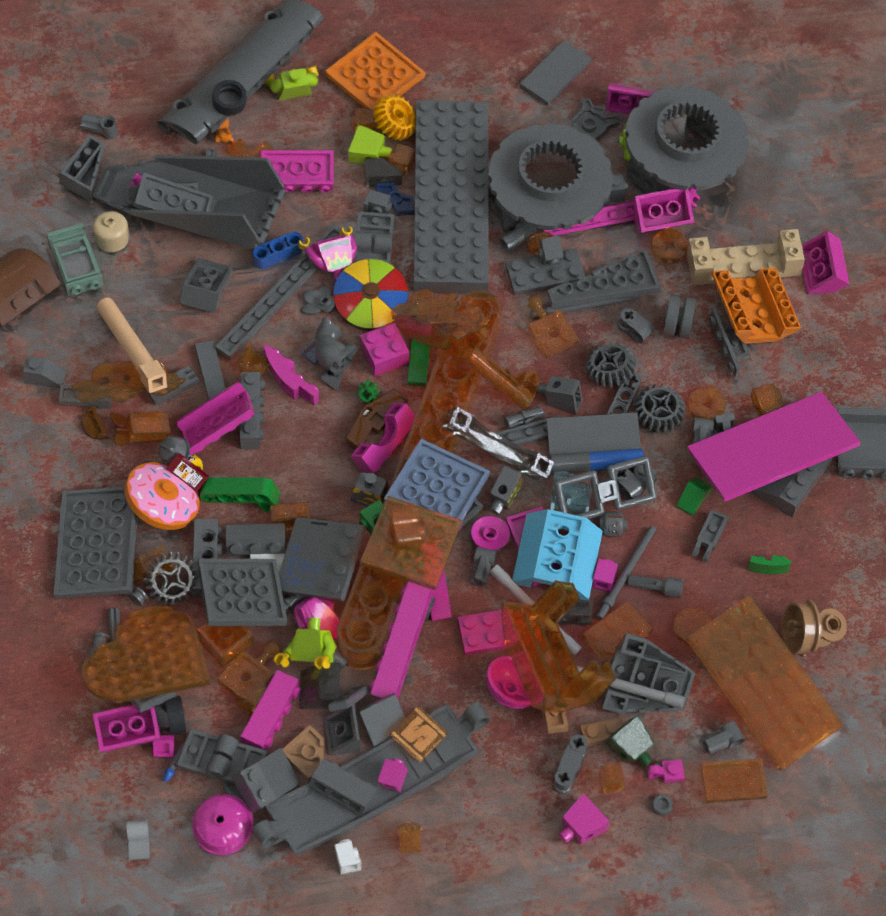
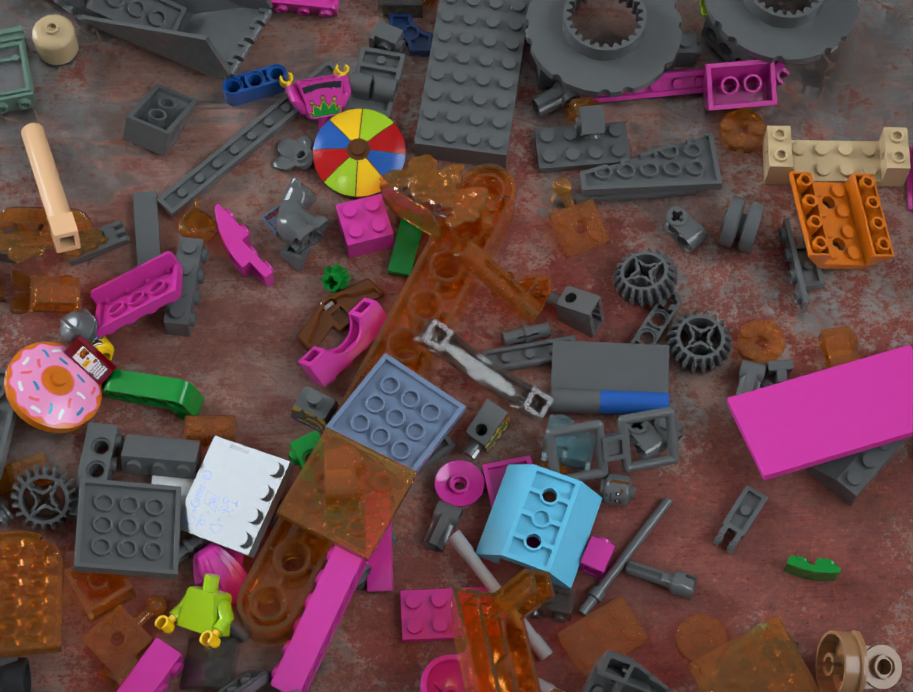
camera: 10 degrees right, 5 degrees up
green slope [676,477,713,516] -> none

